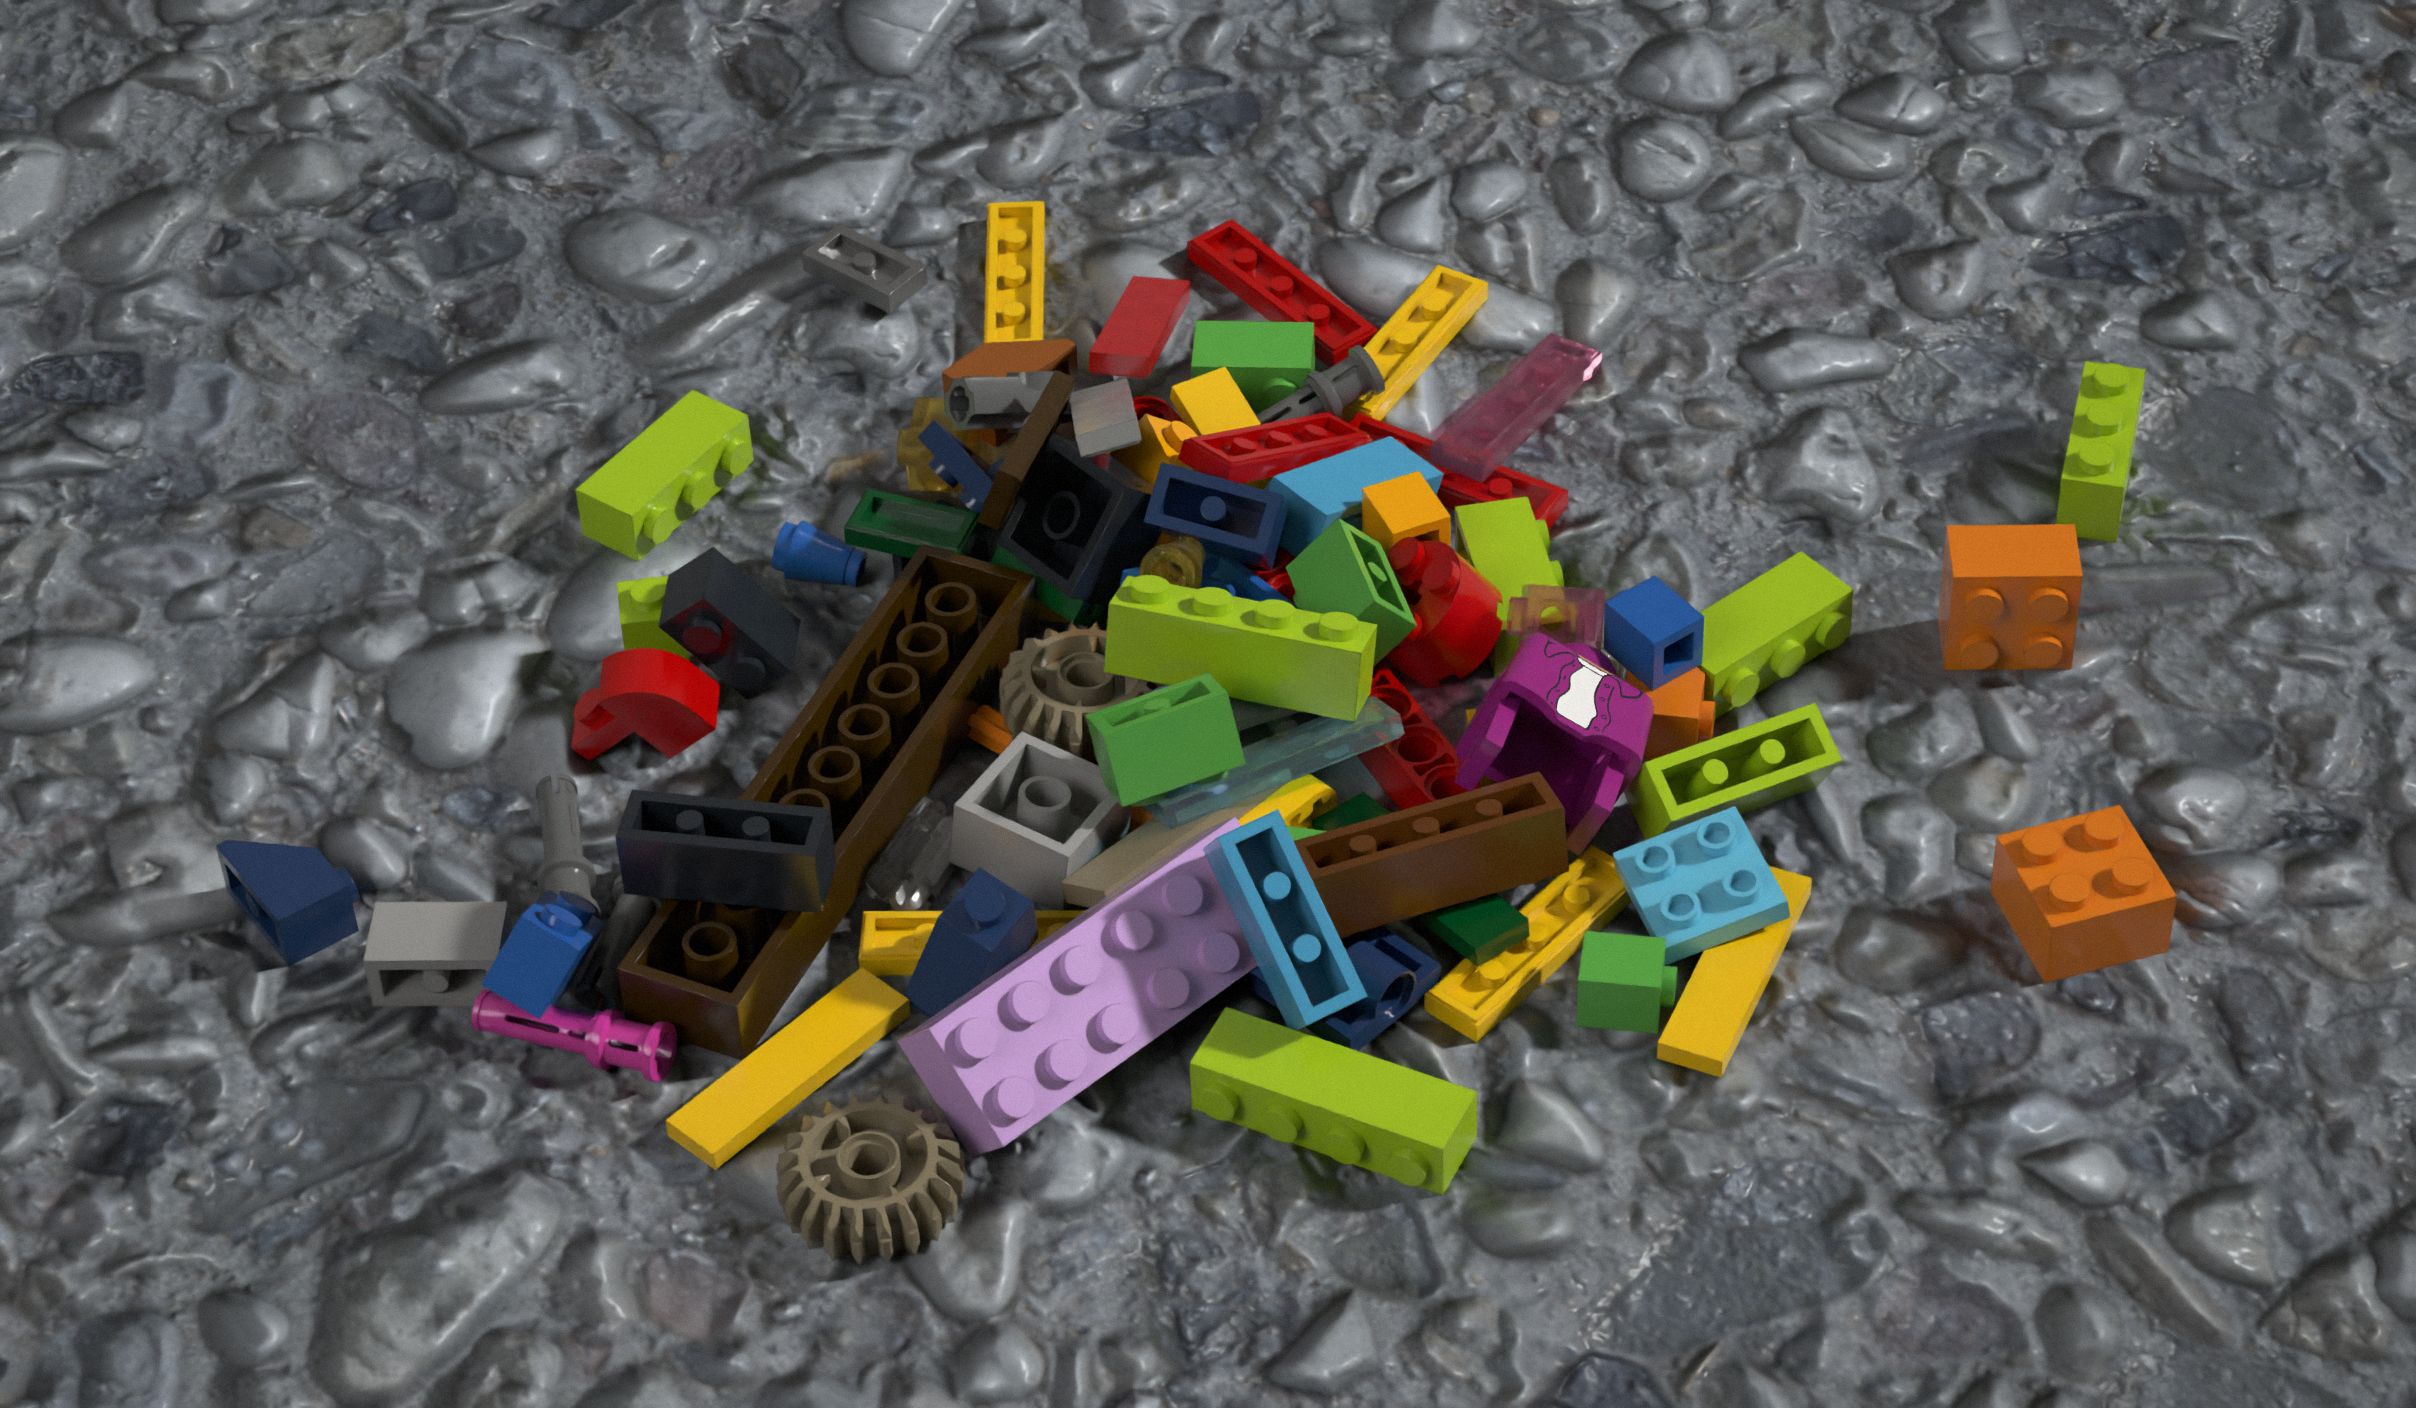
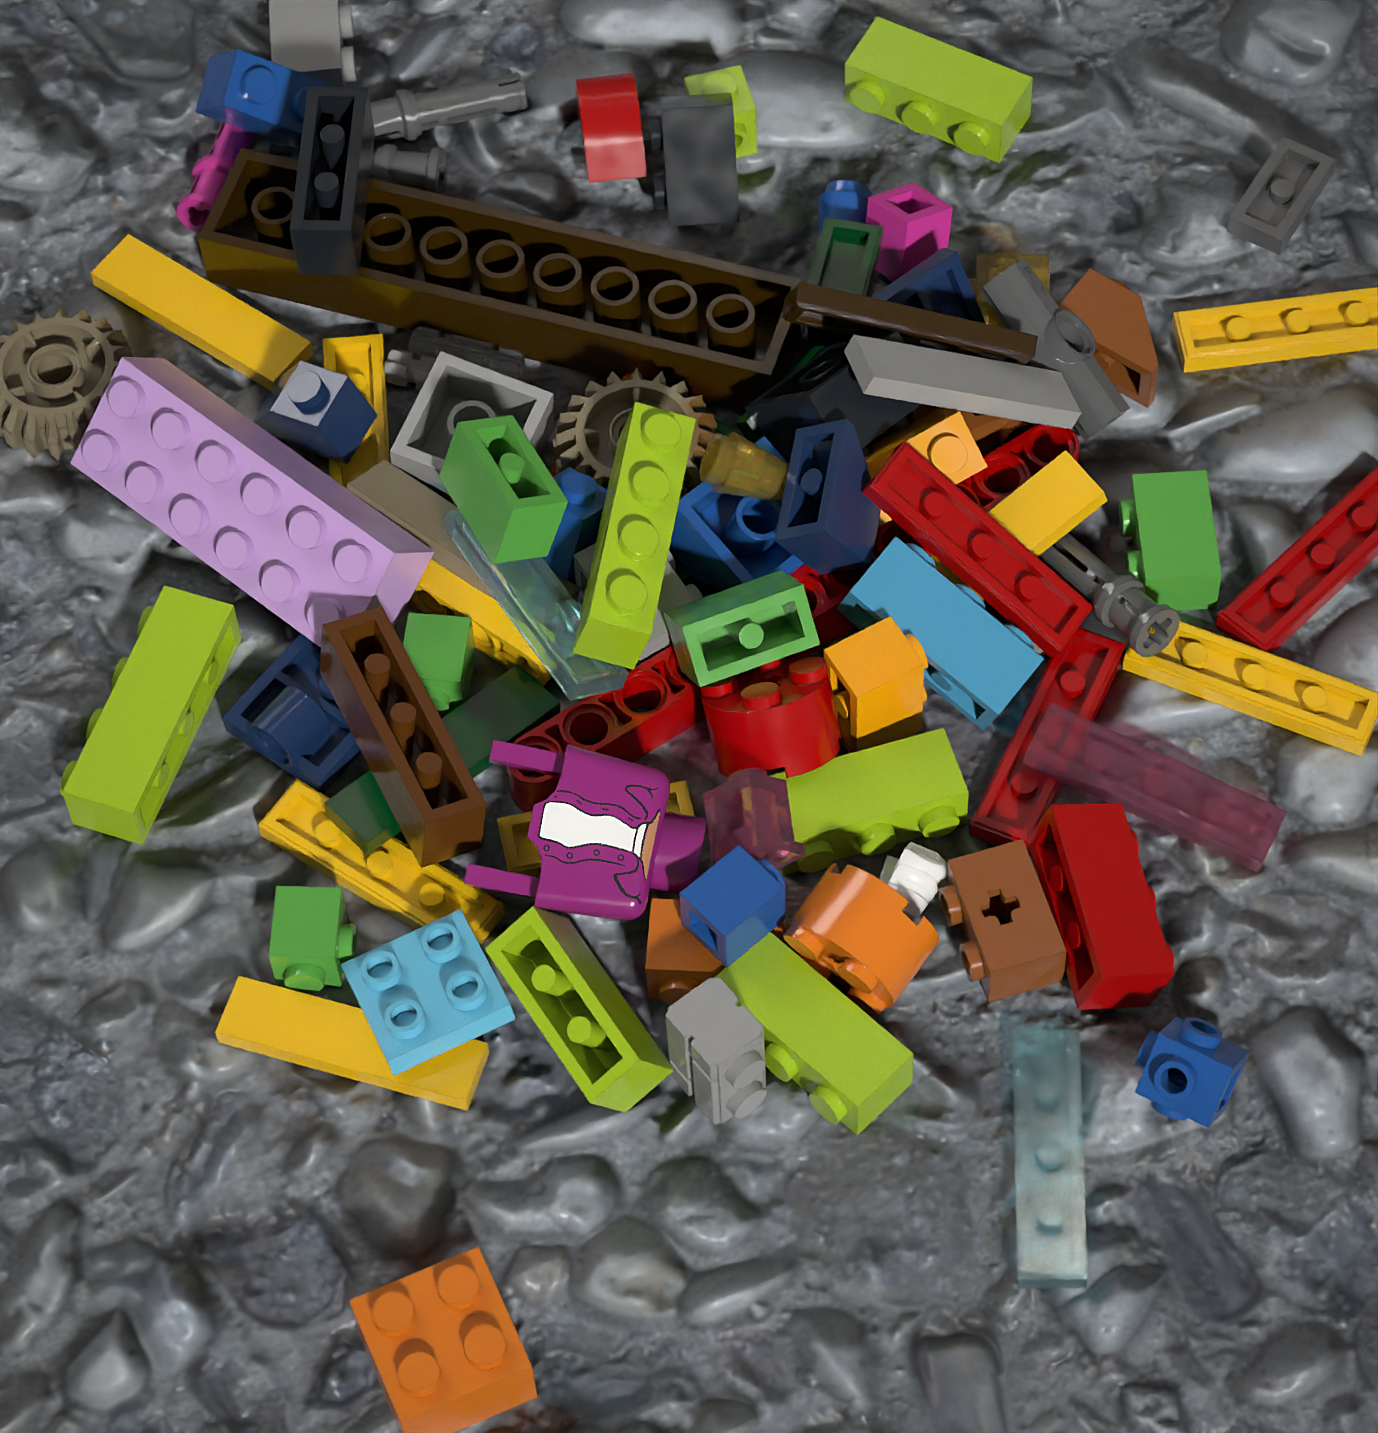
camera: 85 degrees right, 15 degrees up
red tile [1089,276,1190,379] -> none
dark azure brick [1203,809,1367,1031] -> none
orange brick [1938,524,2083,670] -> none
lime brick [2056,361,2146,543] -> none
none -> light grey brick [665,977,767,1125]
none -> orange brick [783,863,939,1018]
none -> dark pink brick [866,182,953,282]
none -> white arm [879,842,947,920]
none -> dark orange brick [939,839,1067,1003]
none -> clear light blue tile [1011,1030,1088,1289]
none -> red brick [1027,803,1175,1010]
none -> blue brick [1134,1017,1250,1128]

